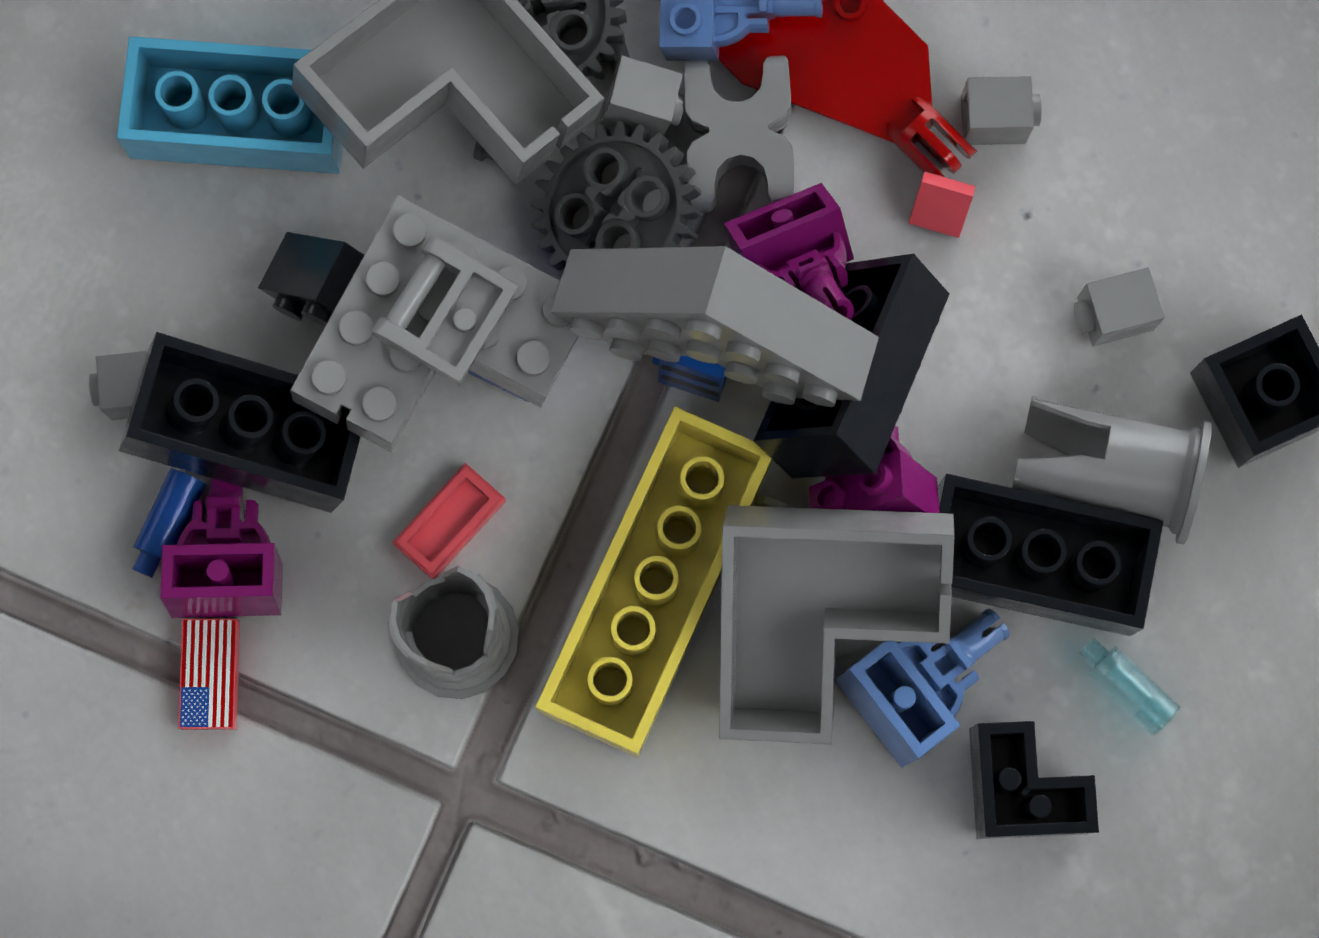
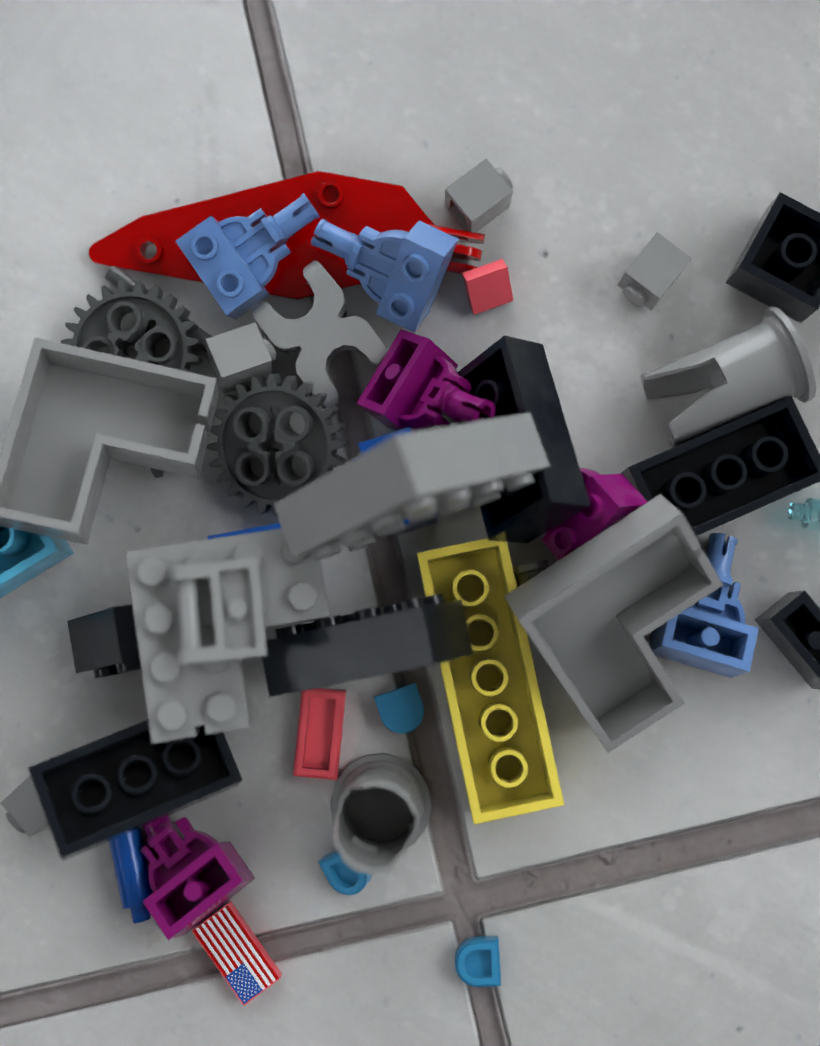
camera: 30 degrees left, 5 degrees up
none -> black brick [262,594,473,697]
none -> medium blue brick [311,219,459,333]
none -> dark azure tile [318,850,372,895]
none -> dark azure tile [374,682,424,733]
none -> dark azure tile [454,935,501,987]

